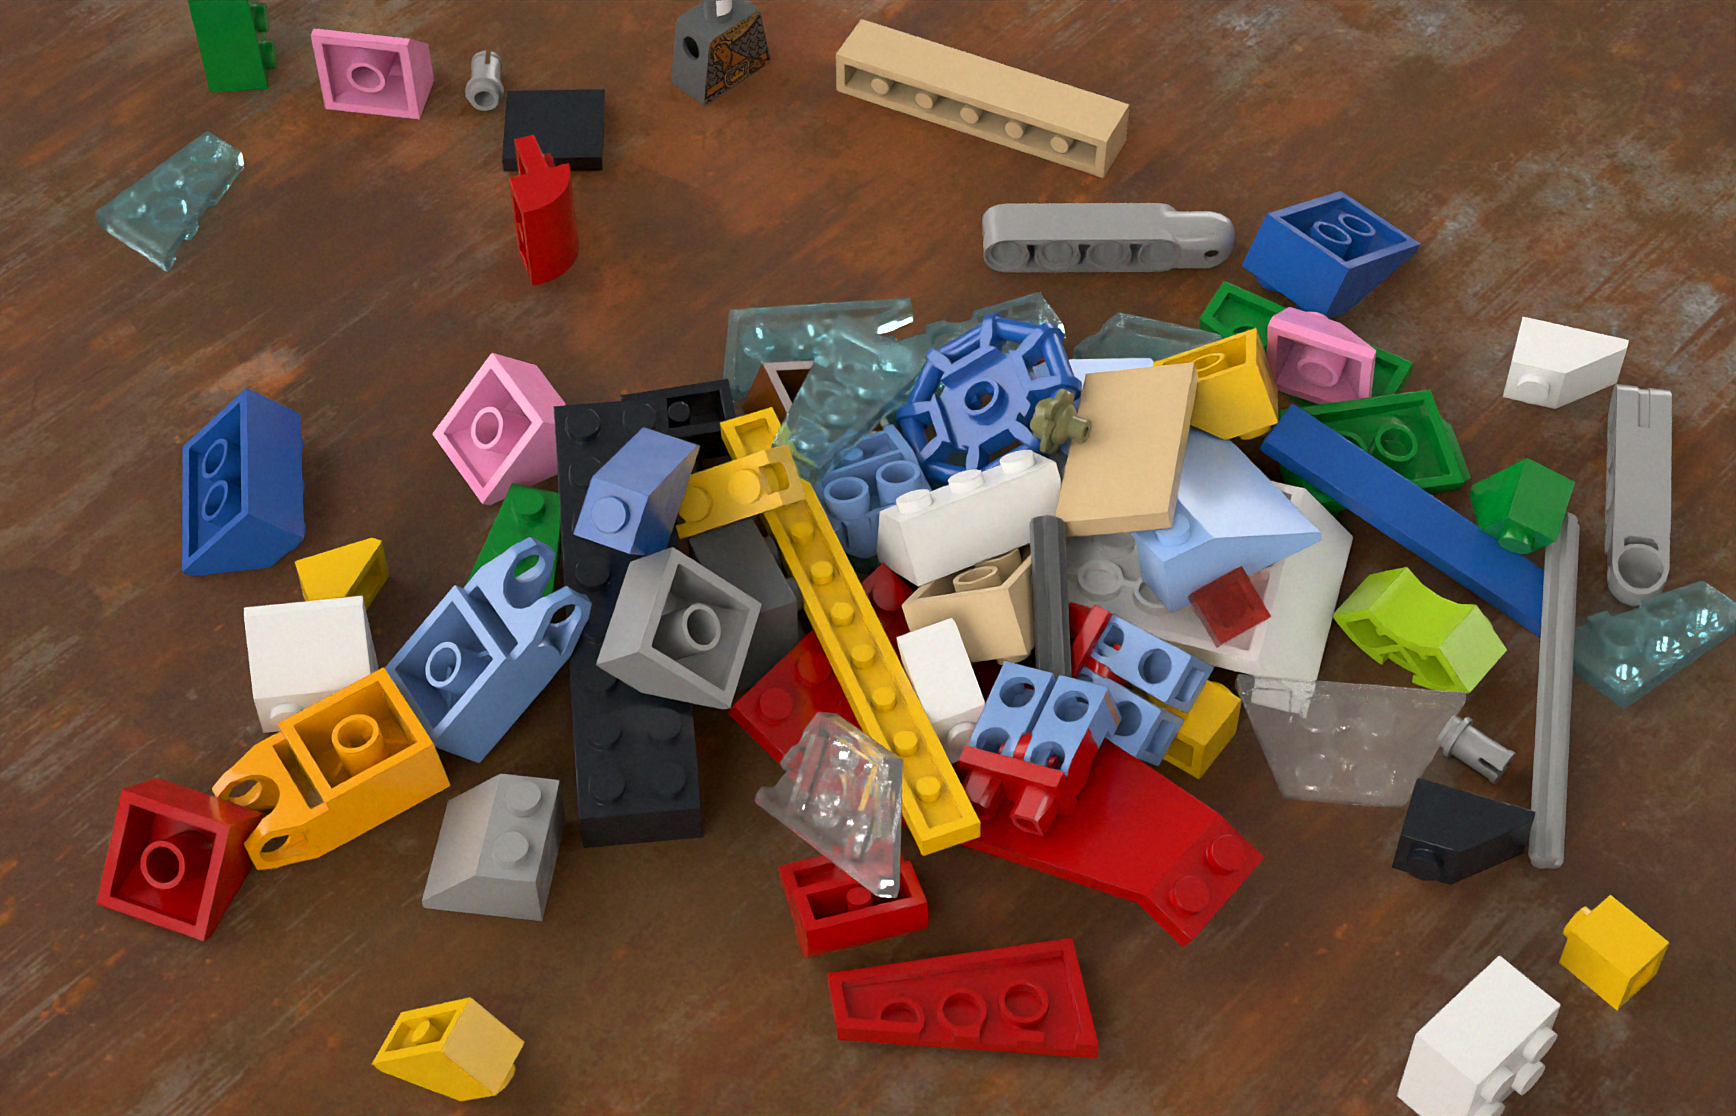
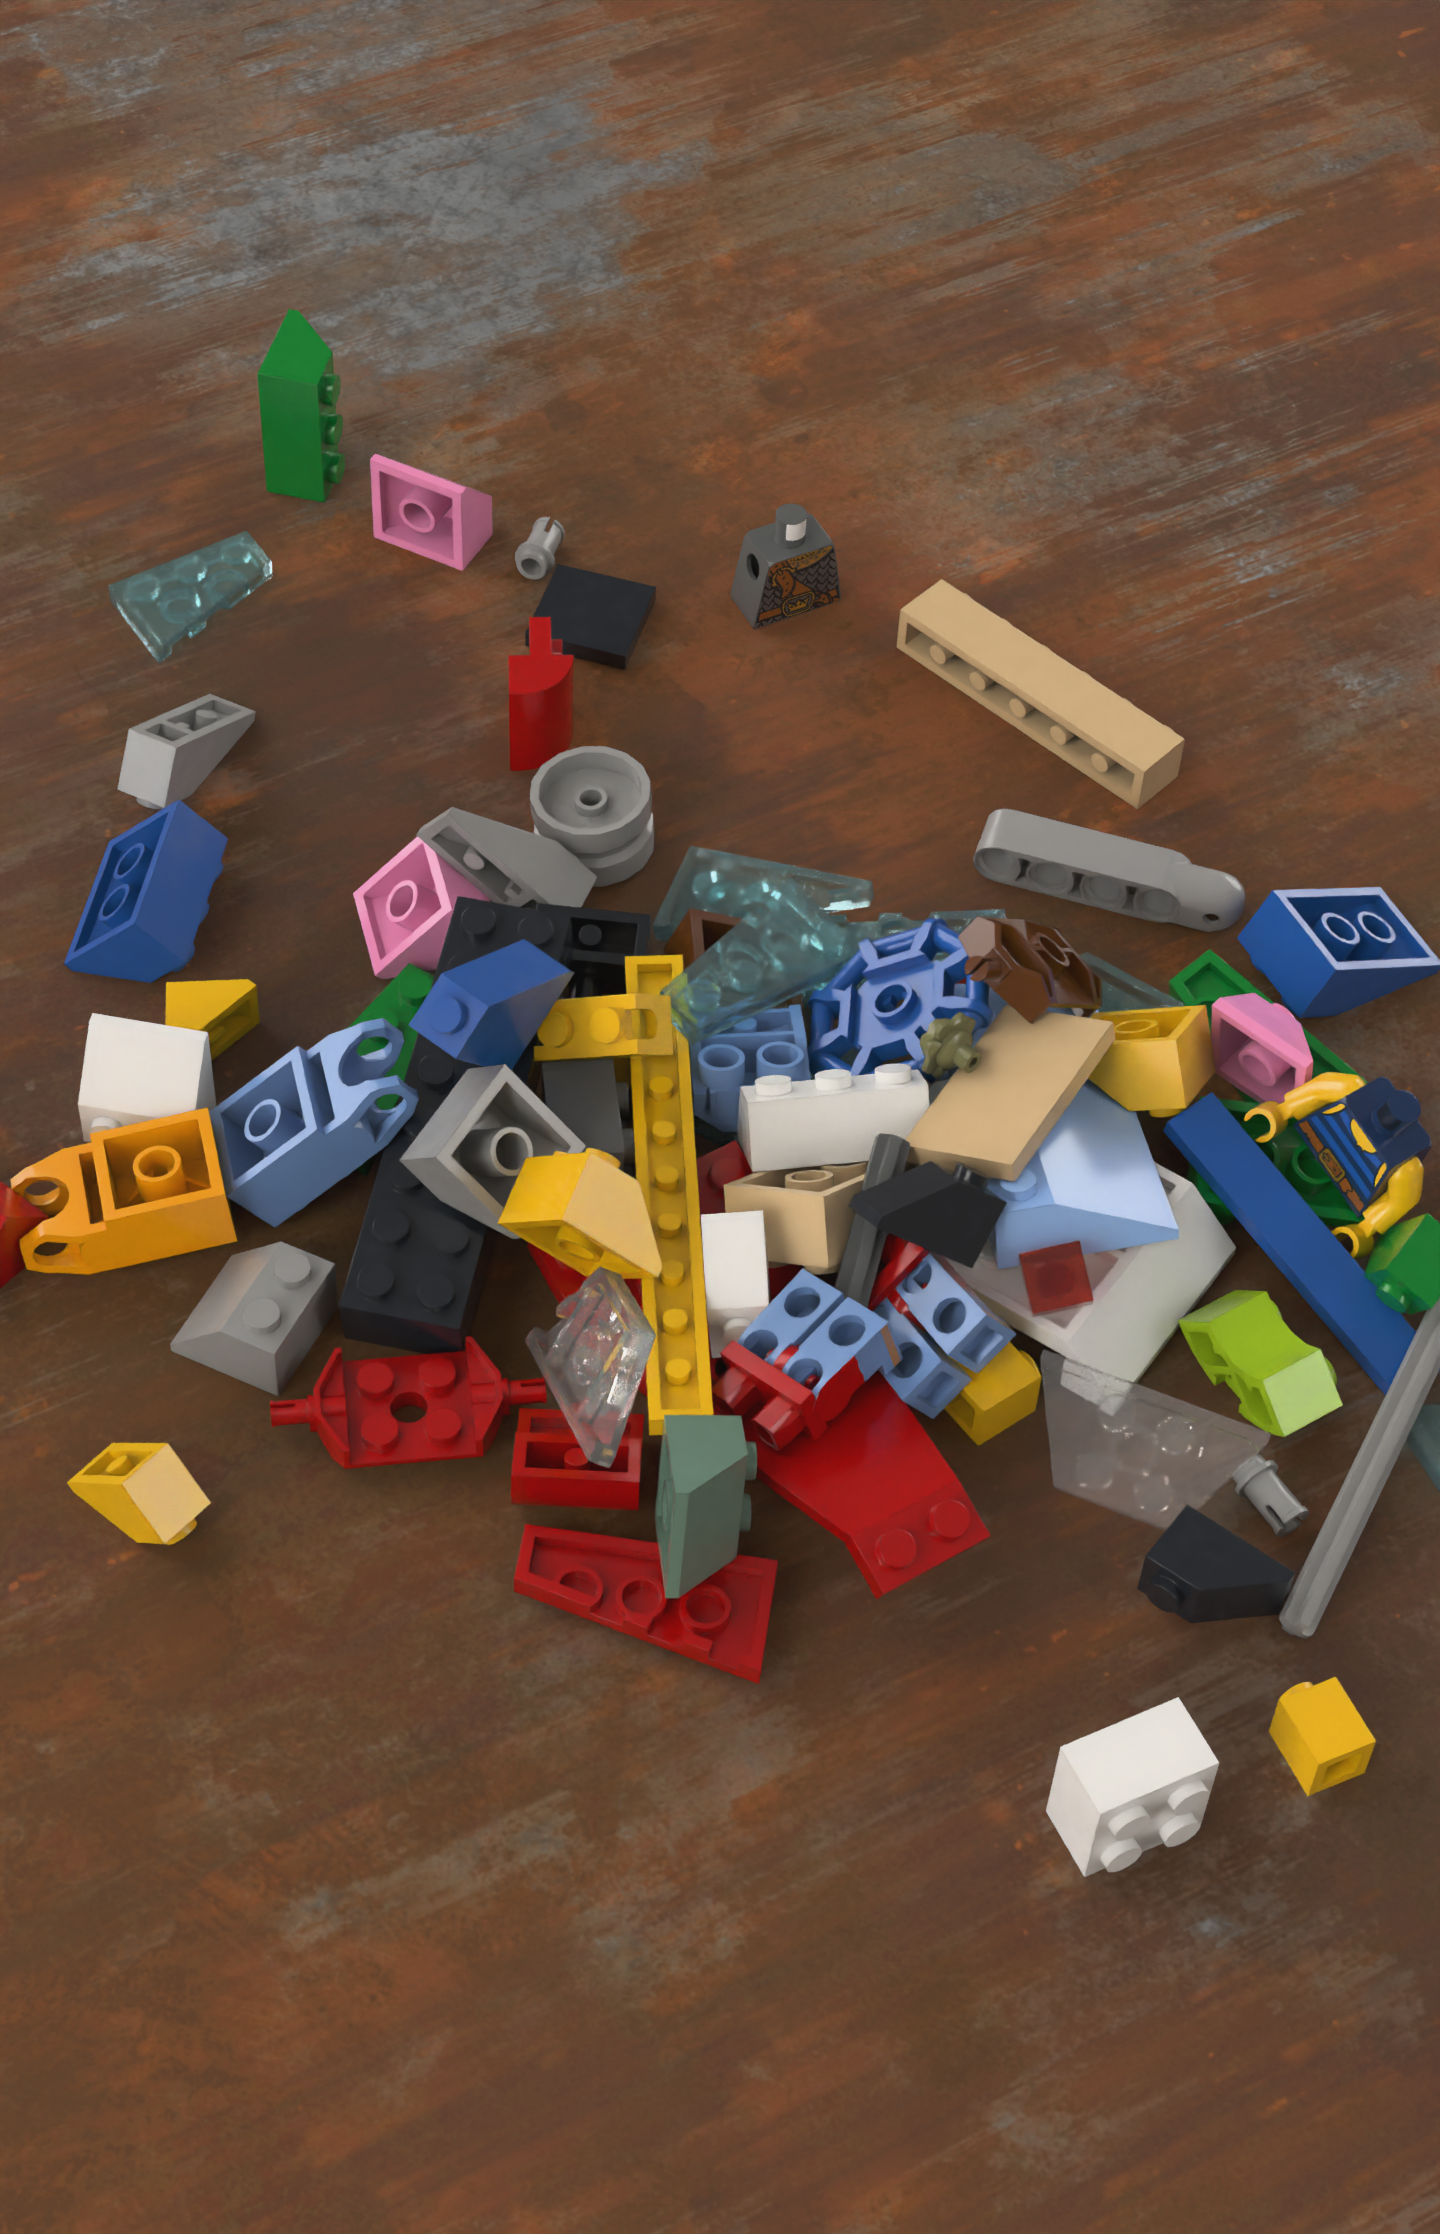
camera: 15 degrees right, 0 degrees up
none -> light grey slope [117,694,256,809]
none -> red plate [270,1336,547,1469]
none -> light grey slope [416,807,597,910]
none -> yellow slope [498,1148,663,1280]
none -> light grey wheel [530,746,655,887]
none -> sand green slope [654,1415,757,1598]
none -> black slope [848,1161,1007,1268]
none -> reddish brown plate [958,916,1102,1024]
none -> torso [1244,1072,1432,1260]

